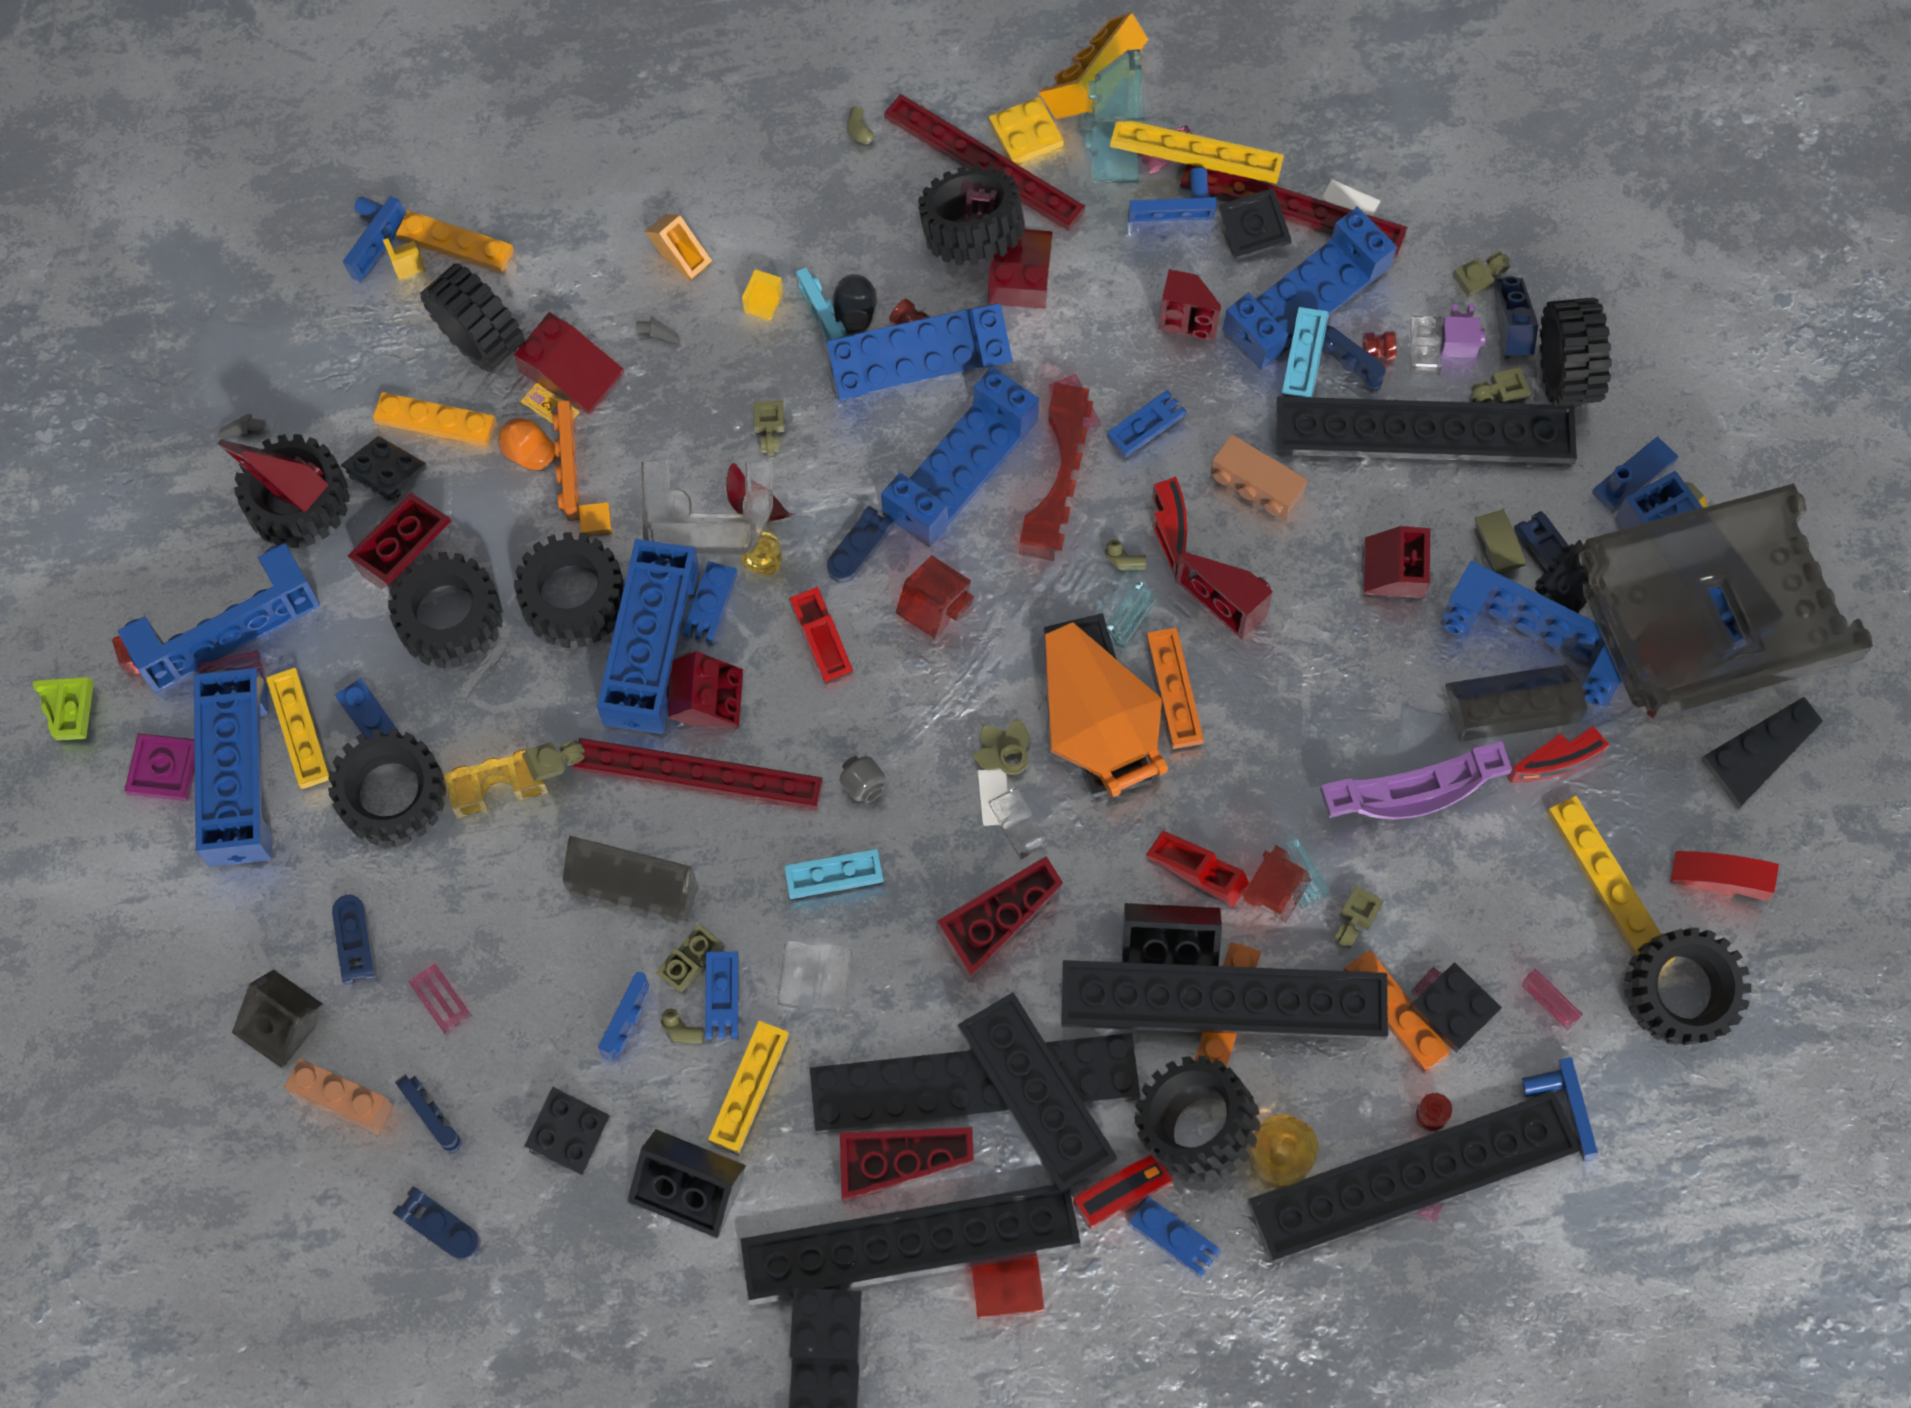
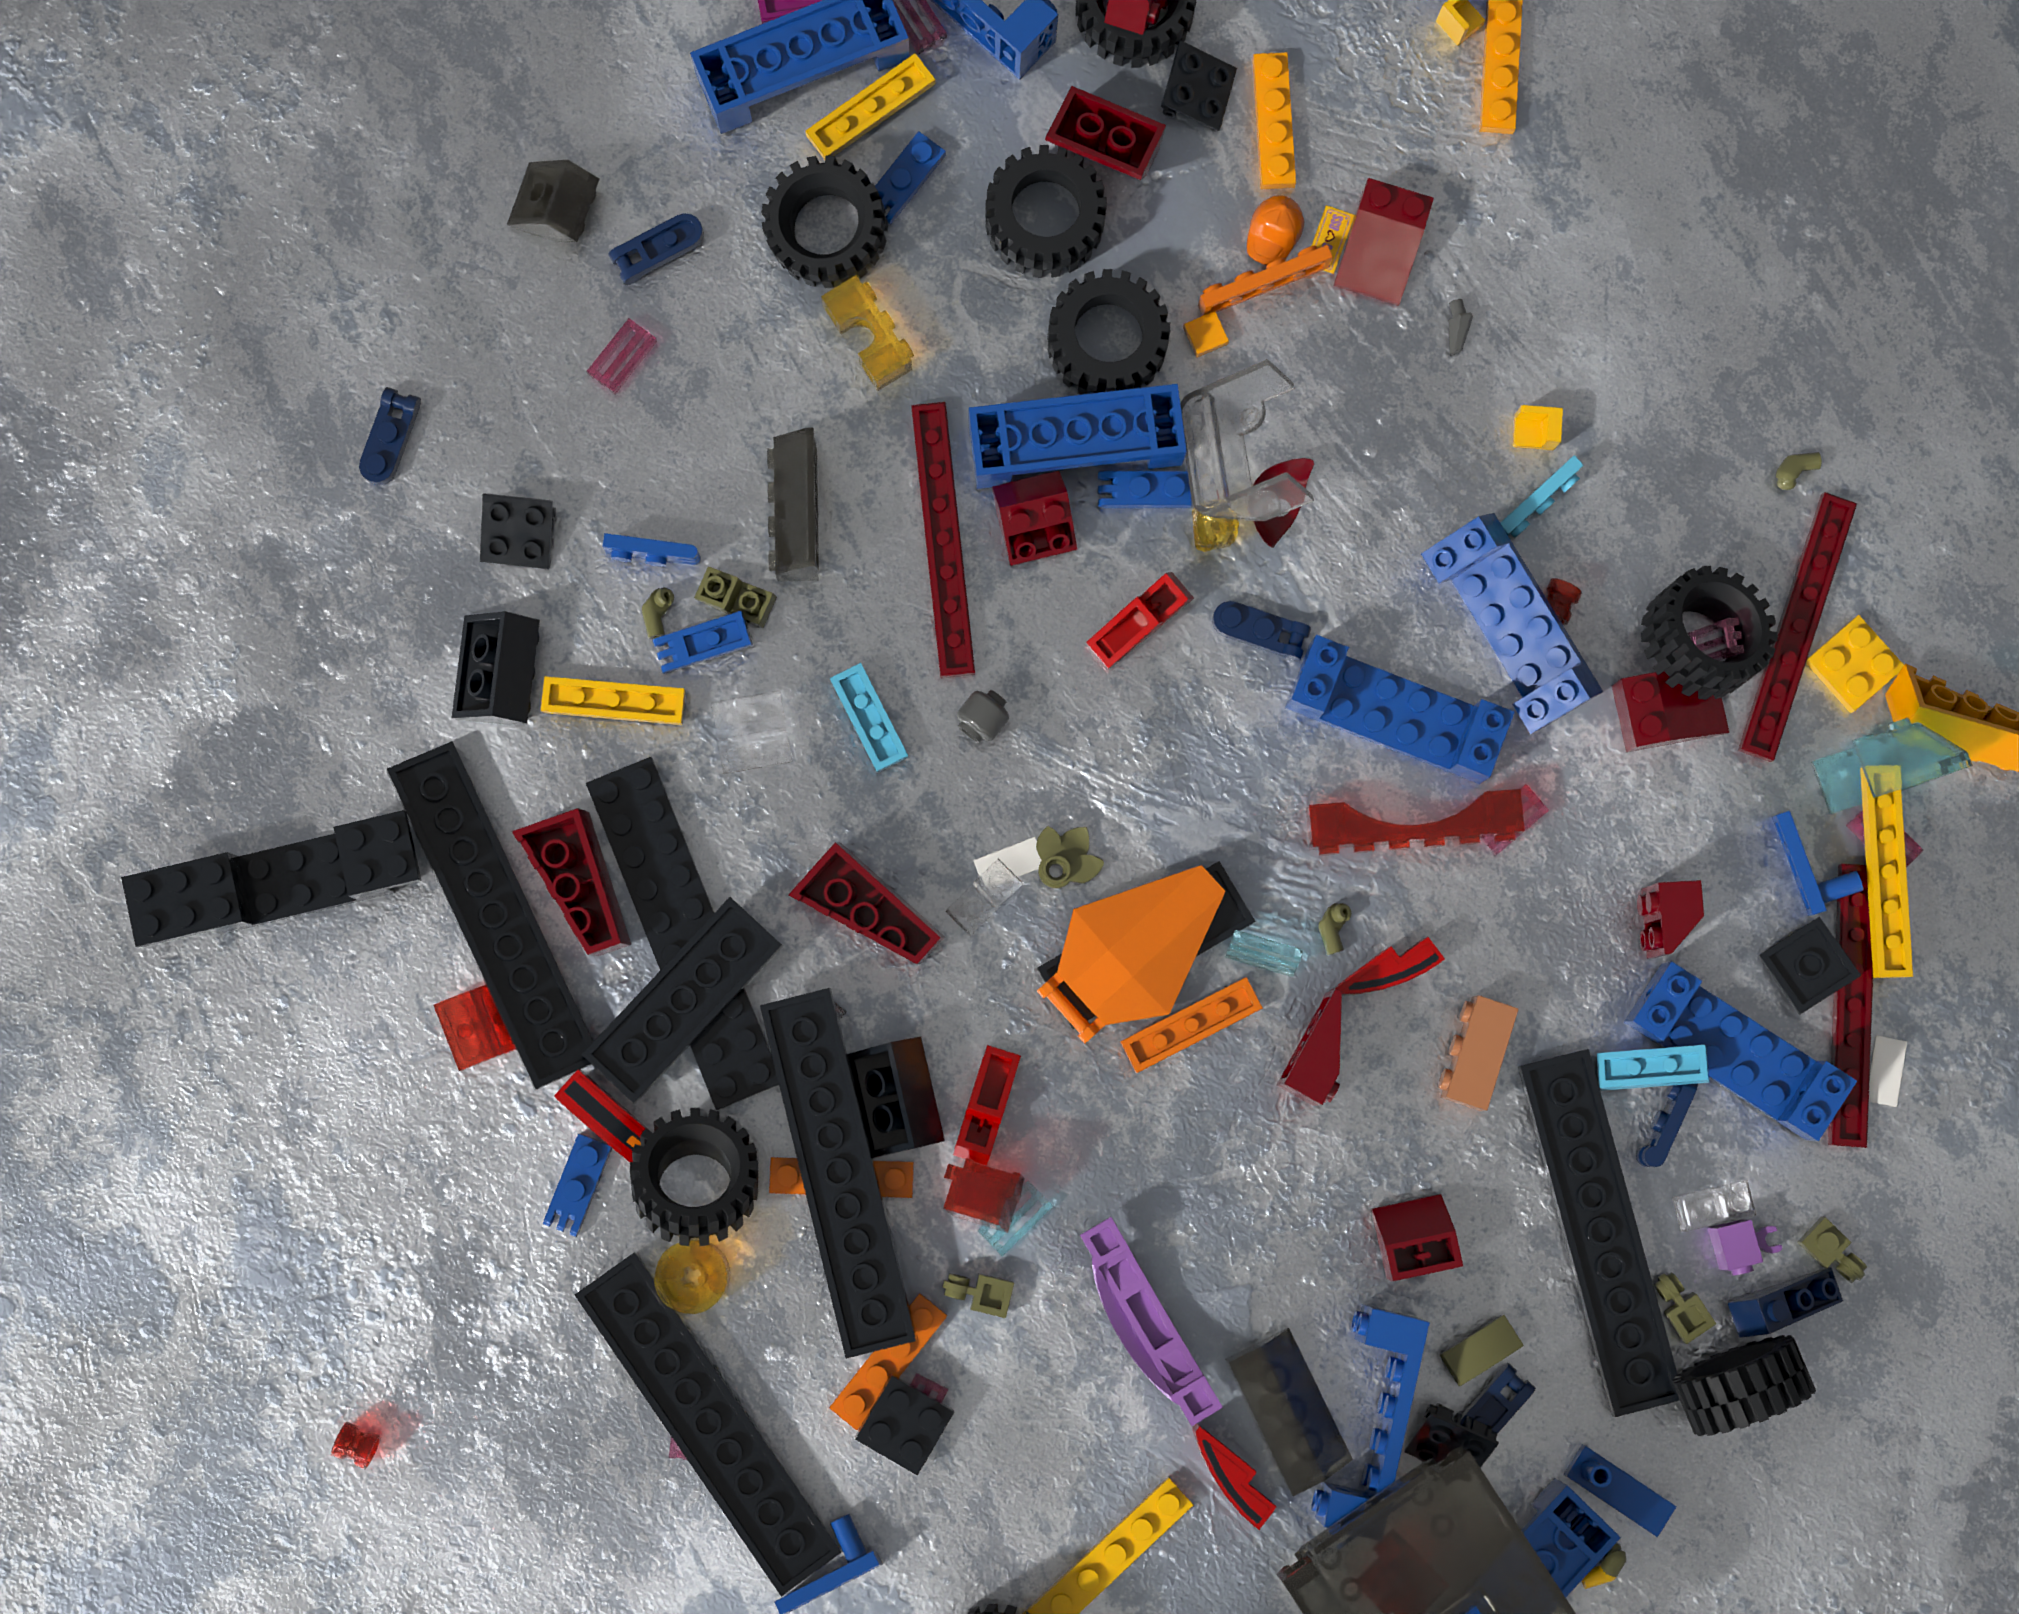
camera: 65 degrees right, 15 degrees up
nougat brick [284,1058,394,1136] -> none
dark blue plate [395,1074,462,1153] -> none
black tyre [420,263,525,372] -> none
olive plate [522,740,585,782] -> none
light orange slope [645,214,712,279] -> none
olive plate [753,401,785,456] -> none
black piece [832,274,877,331] -> none
clear red plate [895,555,974,639] -> none
blue hinge [1106,390,1187,458] -> none
clear red wheel [1362,331,1397,361] -> none
clear red wheel [1415,1093,1453,1132] -> none
clear pink tile [1521,968,1583,1030] -> none

